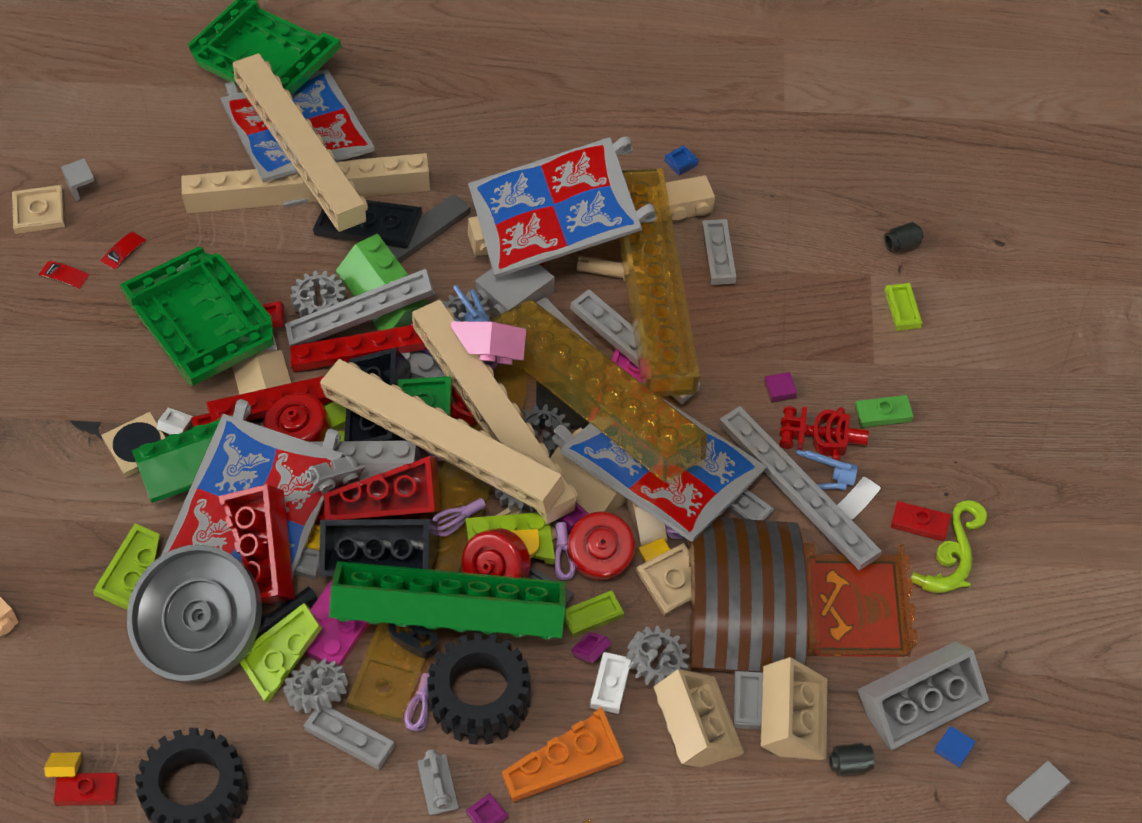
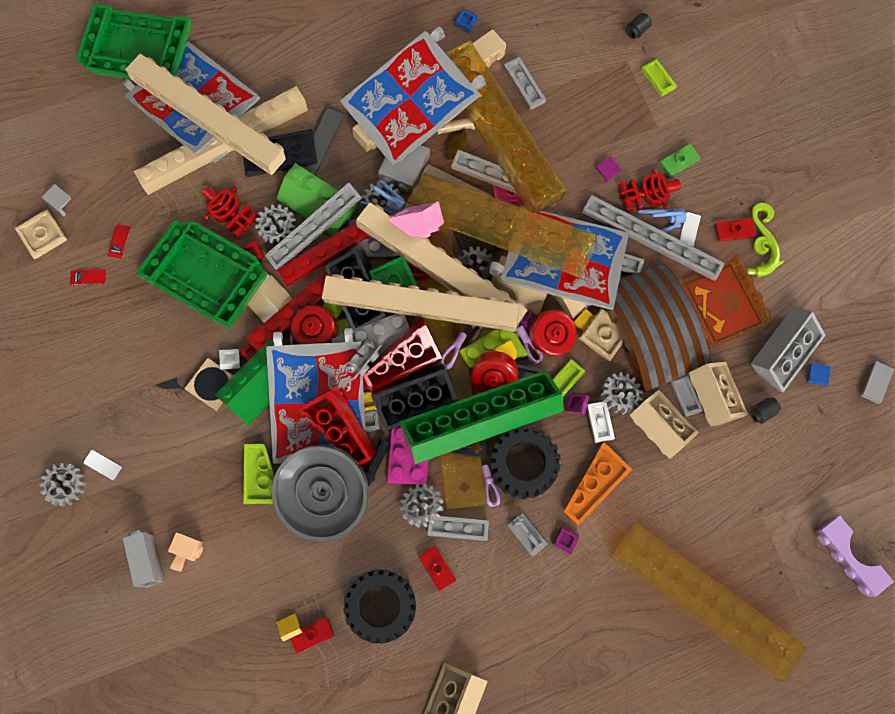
camera: 25 degrees left, 20 degrees up
lime wing [239,603,323,703] -> none
none -> red torso [202,186,259,239]
none -> red plate [418,546,456,592]
none -> pearl gold piece [447,129,470,159]

